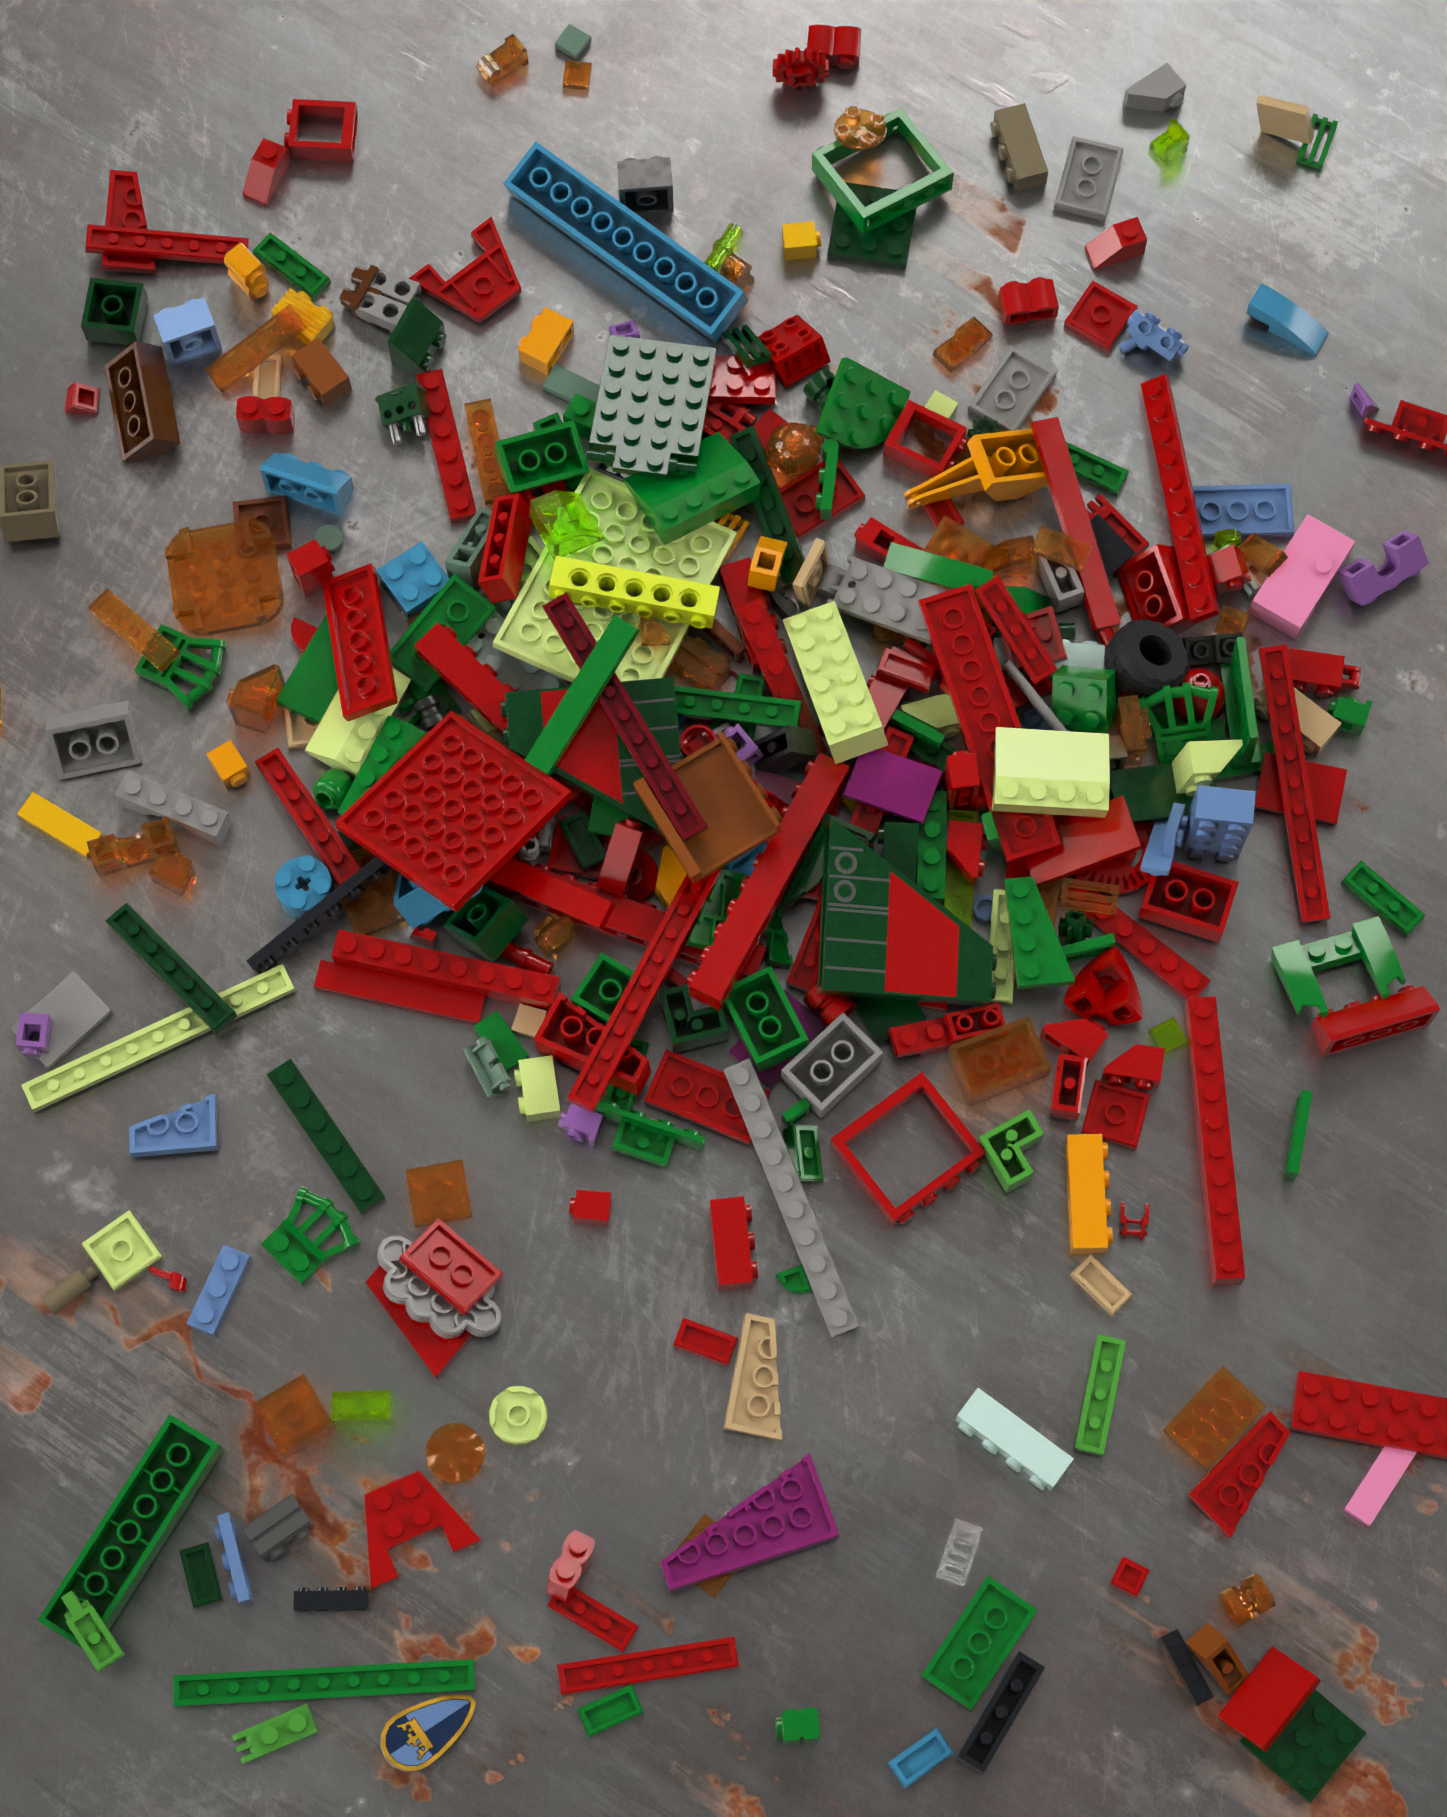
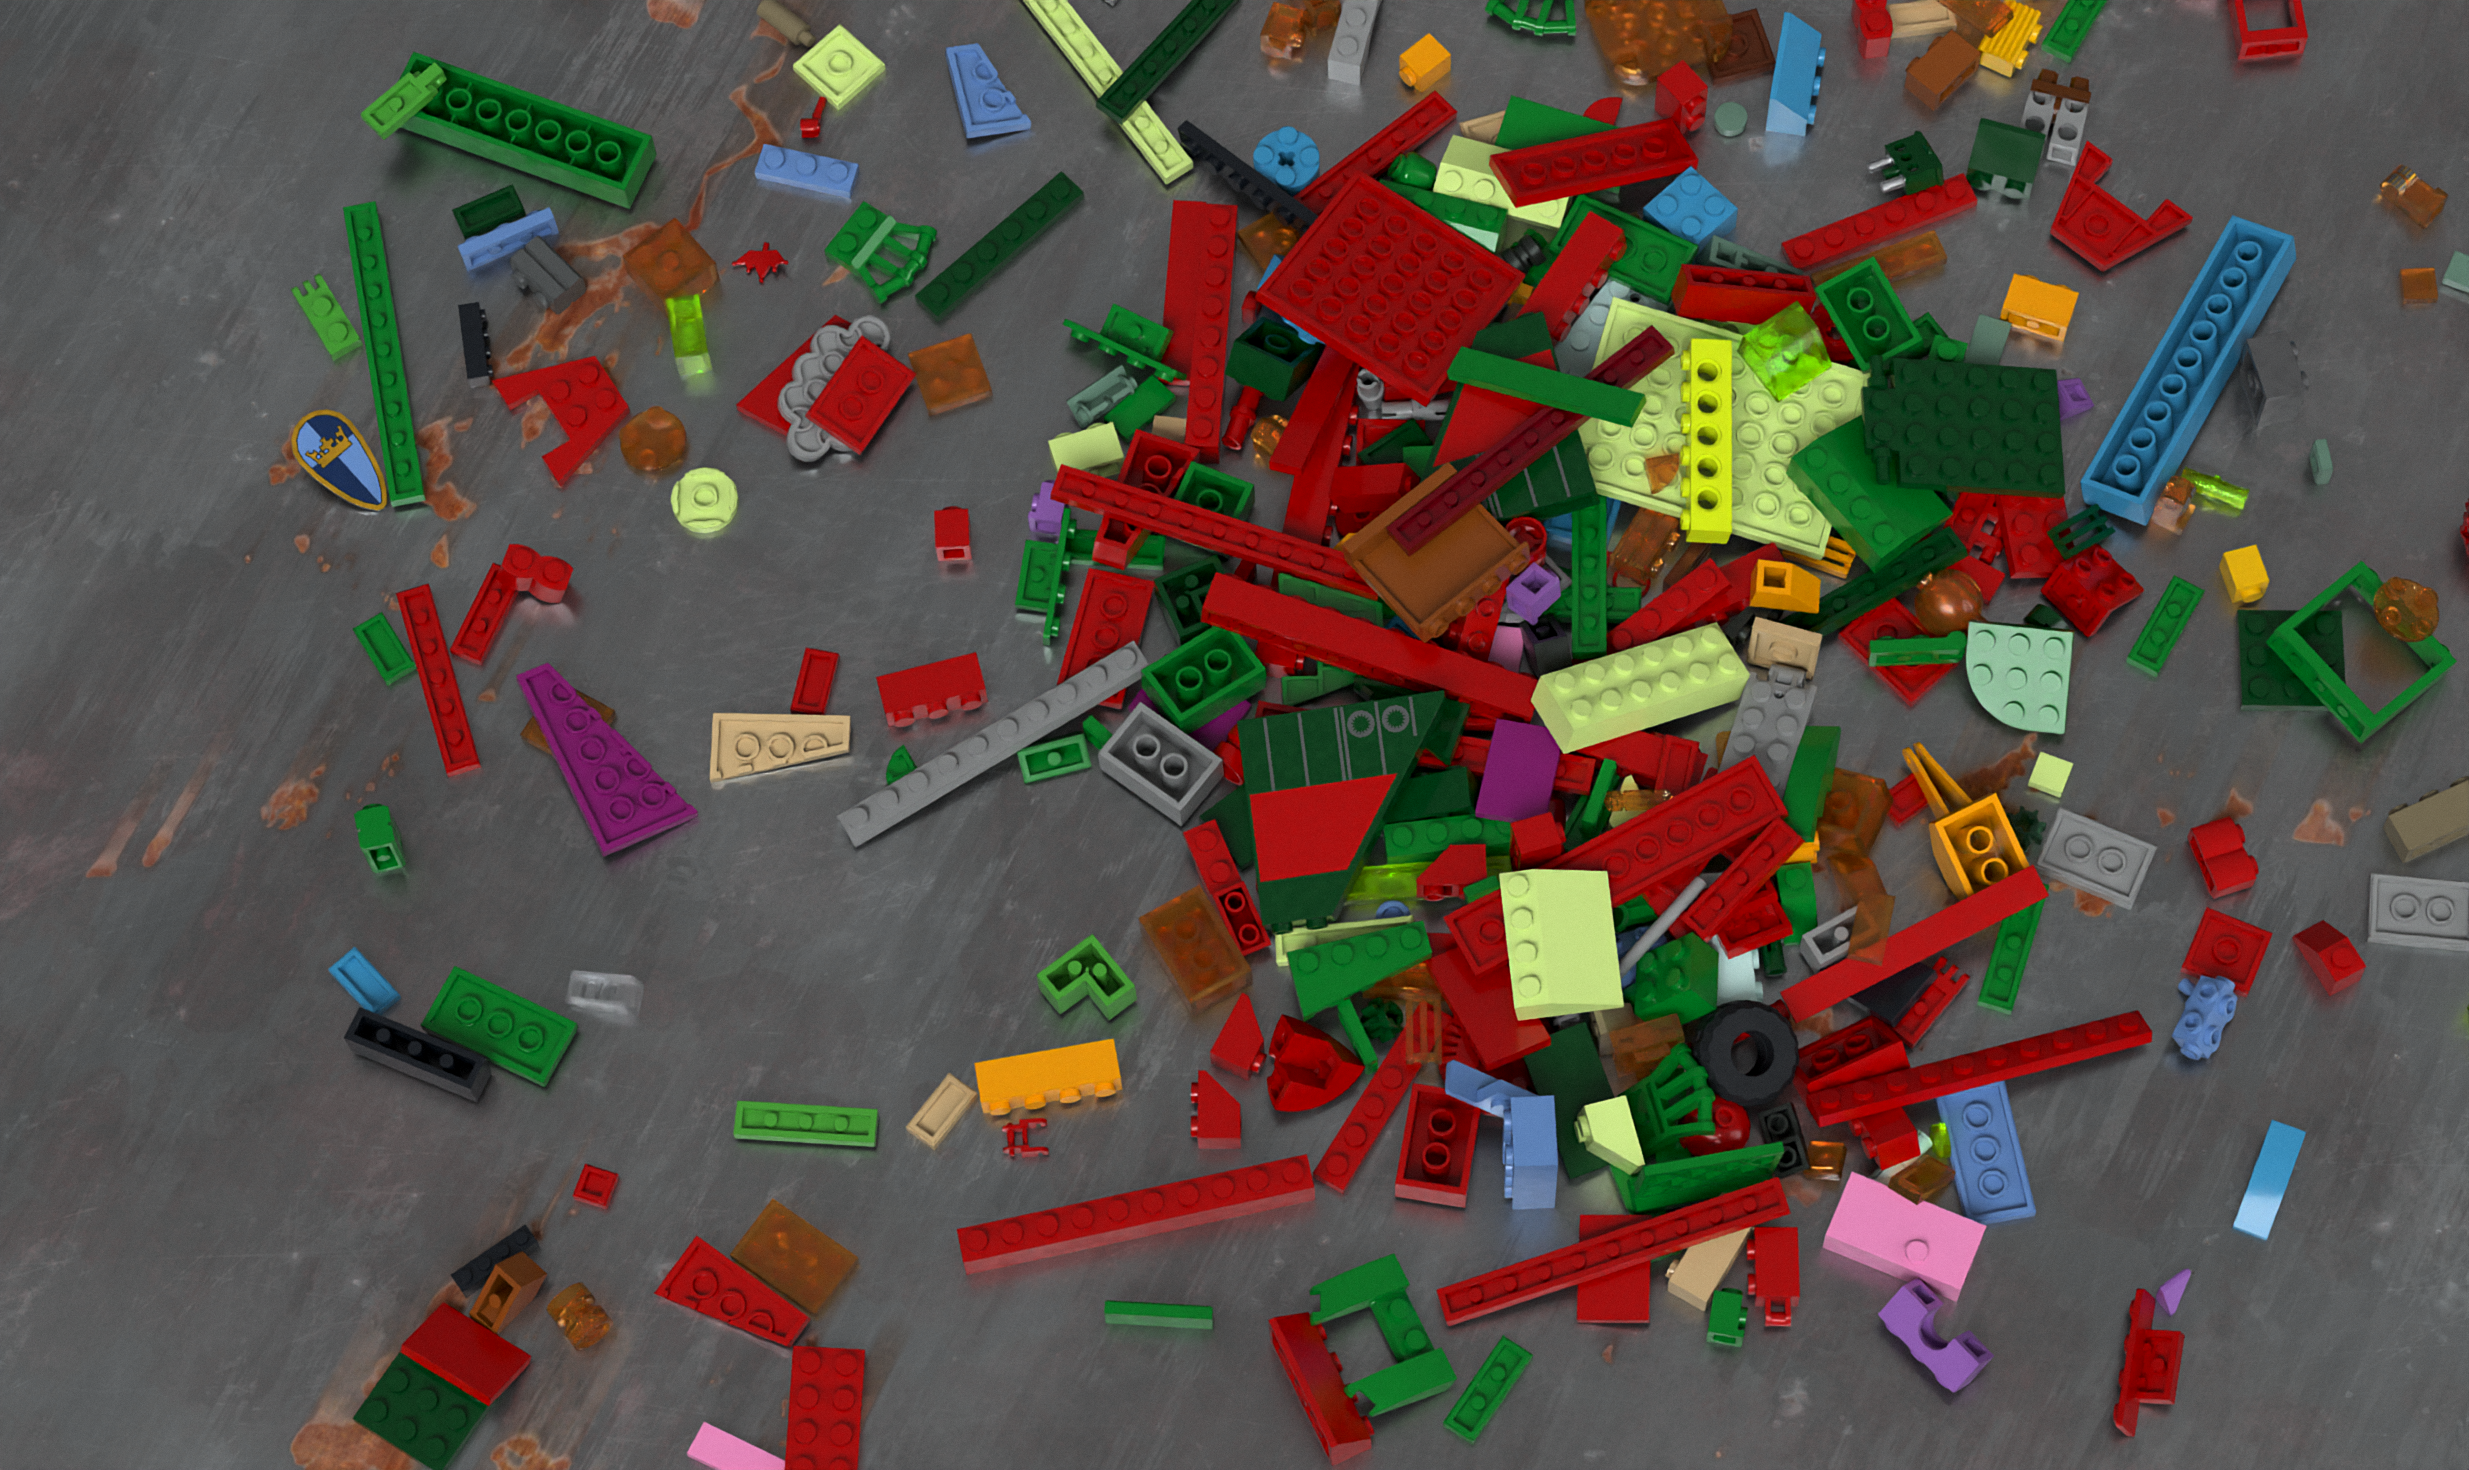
camera: 85 degrees right, 5 degrees down
clear orange slope [226,664,285,734] -> none
red window [830,1072,986,1226] -> none
red brick [854,517,926,566] -> none
red window [883,400,969,478] -> none
clear orange slope [933,317,993,373] -> none
light aqua brick [956,1388,1074,1491] -> none
red brick [1049,1054,1088,1121] -> none
red tile [1081,1079,1151,1150] -> none
clear neon green tile [1148,1017,1188,1055] -> none
none -> red piece [732,242,789,283]
none -> green bracket [1062,303,1187,383]
none -> clear orange axle [1604,789,1673,812]
none -> green tile [2126,575,2205,677]
none -> sand green tile [2309,439,2333,485]

